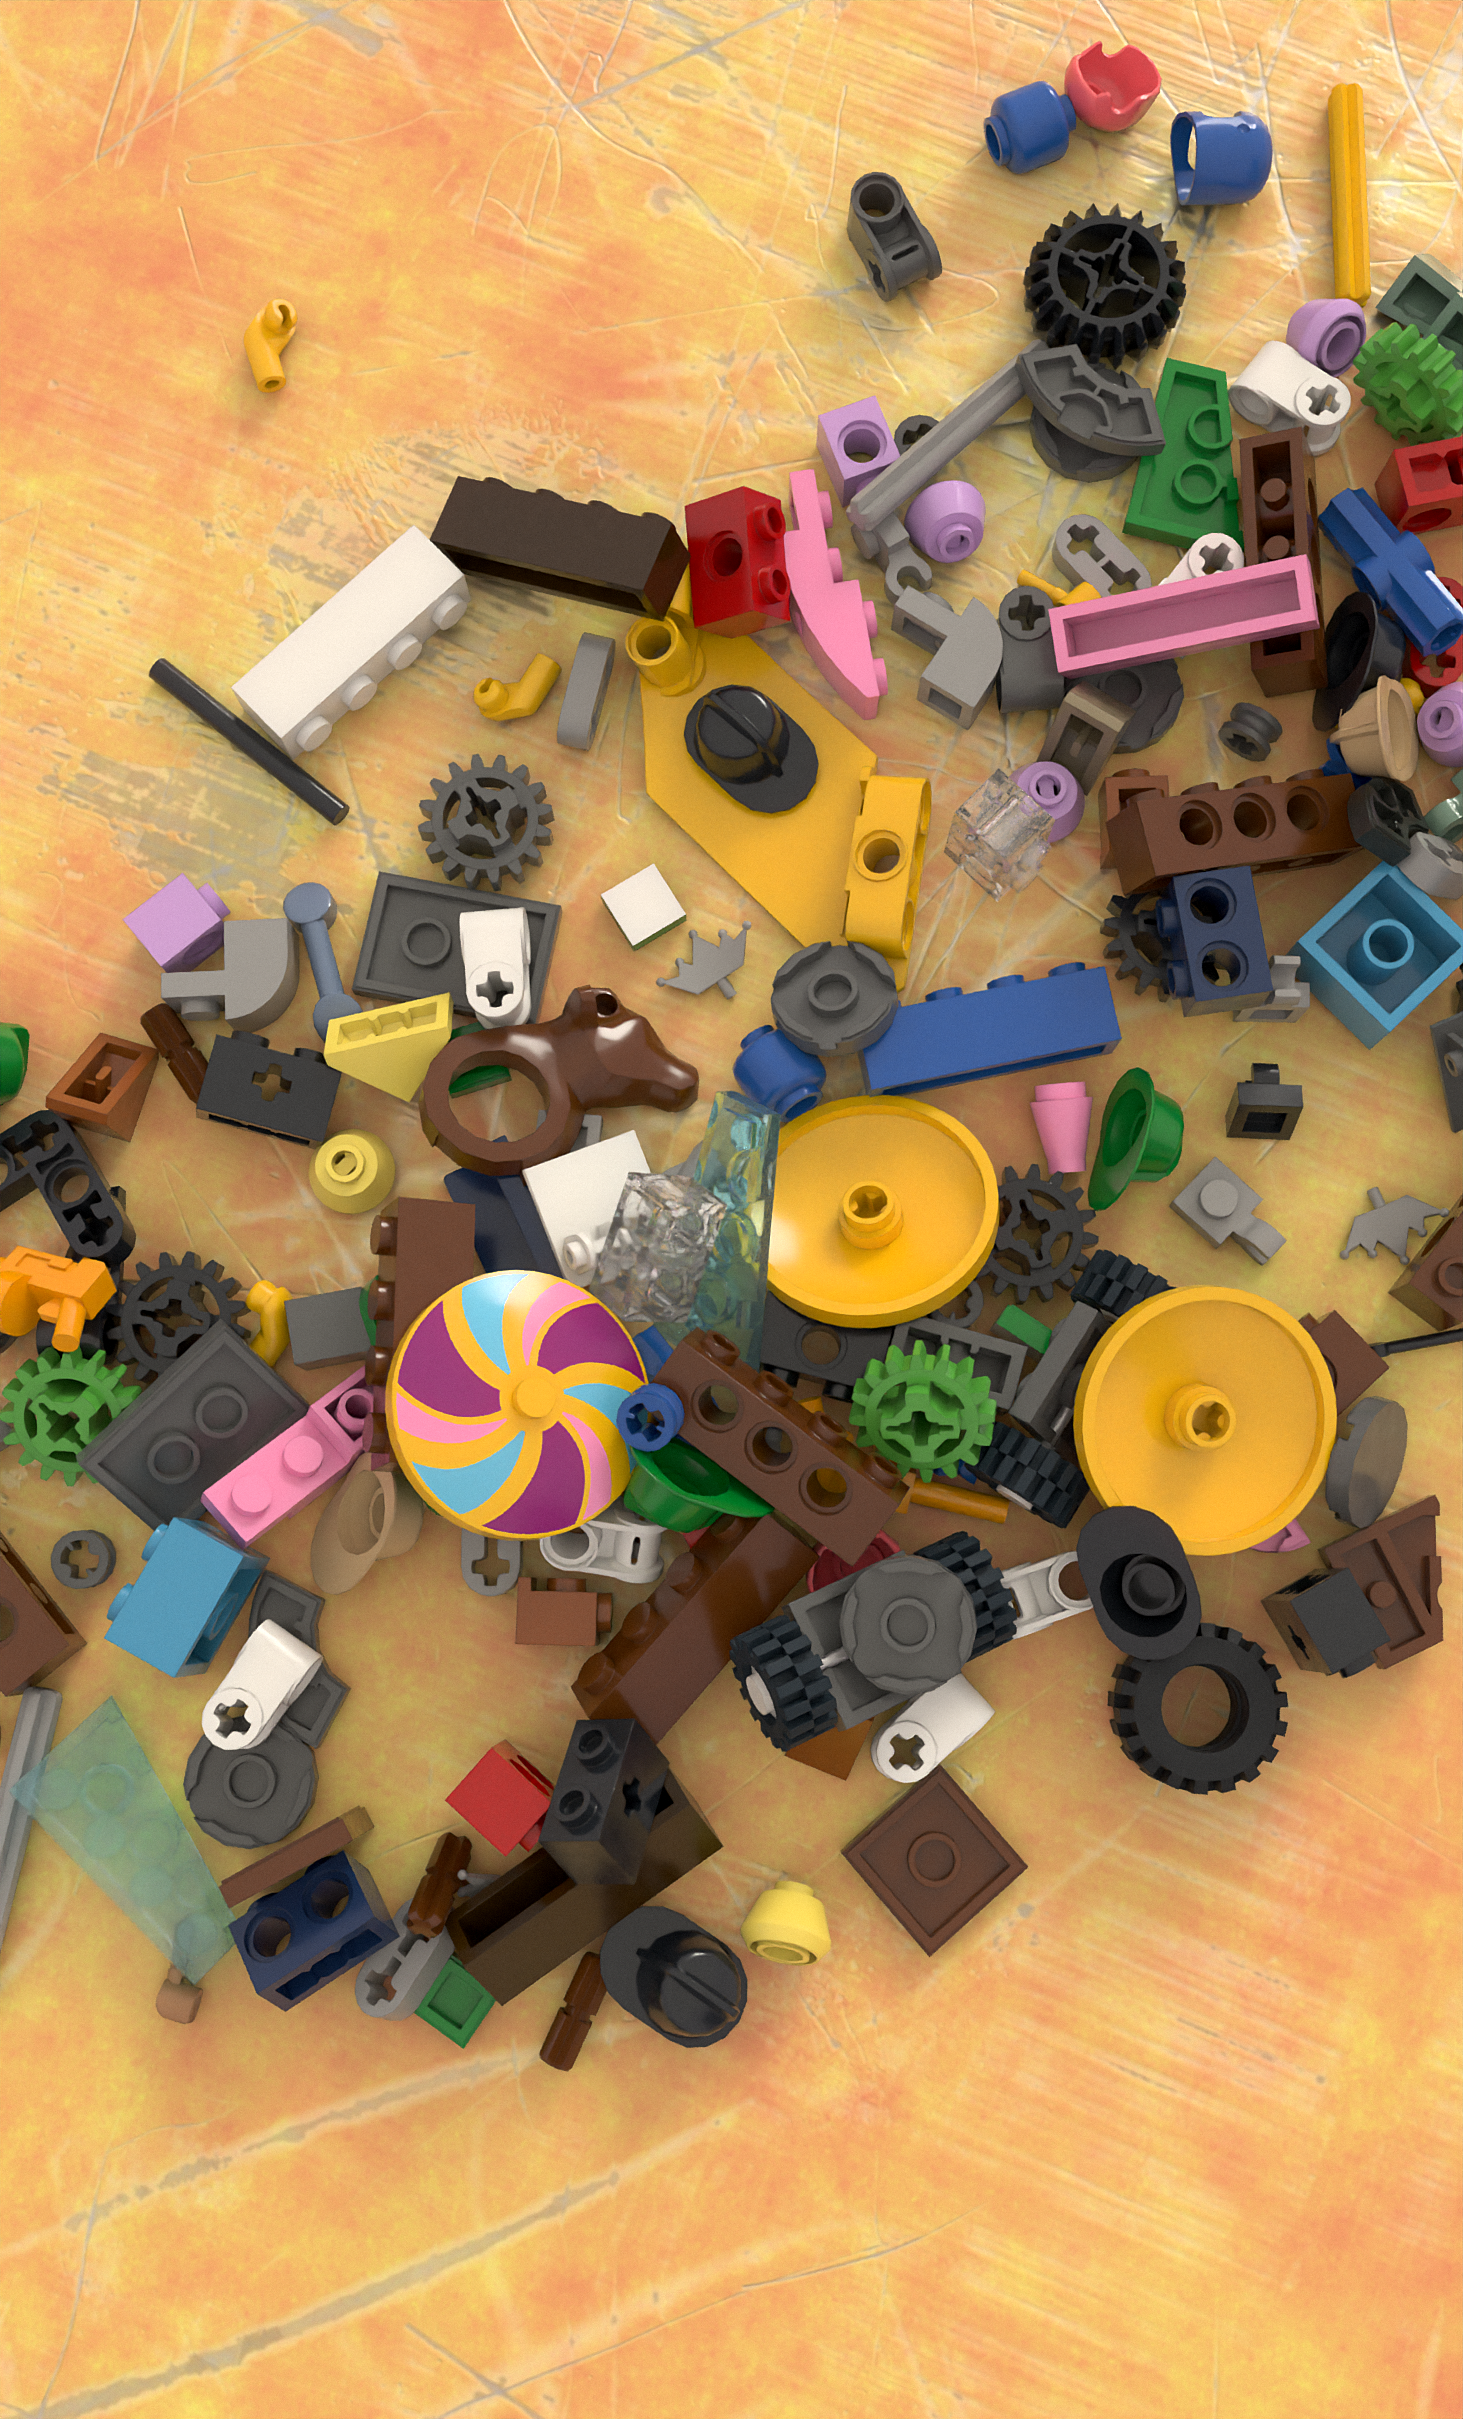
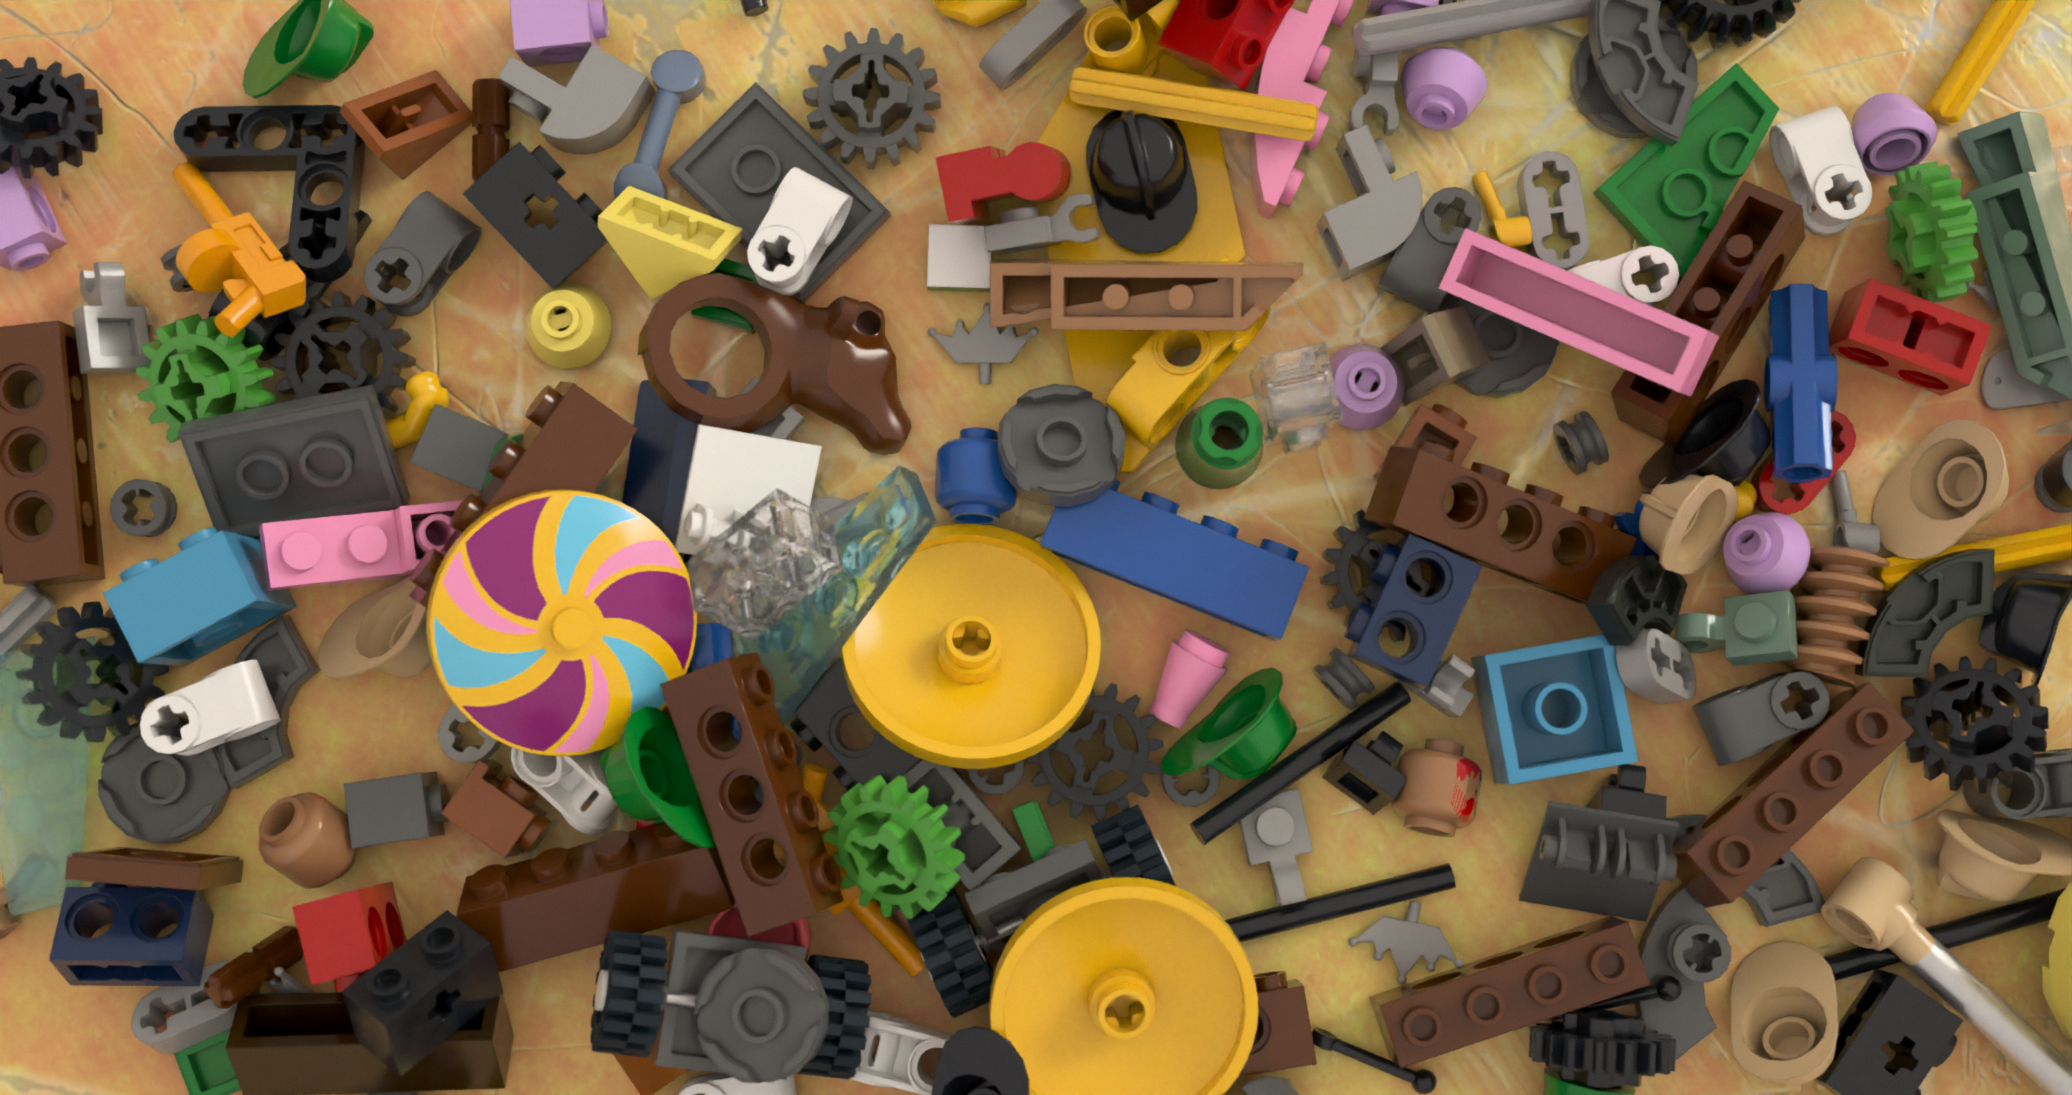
camera: 30 degrees right, 5 degrees up
blue bush [616,1383,685,1452] -> none
none -> black gear [16,601,169,742]
none -> medium nougat head [259,792,357,889]
none -> dark grey brick [344,771,450,848]
none -> dark grey piece [364,191,482,317]
none -> red legs [935,142,1072,223]
none -> light grey plate [984,193,1101,255]
none -> medium nougat wedge [990,259,1303,331]
none -> yellow axle [1069,66,1318,142]
none -> dark grey bush [1161,764,1220,807]
none -> green plant [1175,398,1263,489]
none -> black bar [1190,681,1411,845]
none -> black bar [1225,863,1456,942]
none -> dark grey bush [1312,648,1375,711]
none -> medium nougat head [1391,738,1482,837]

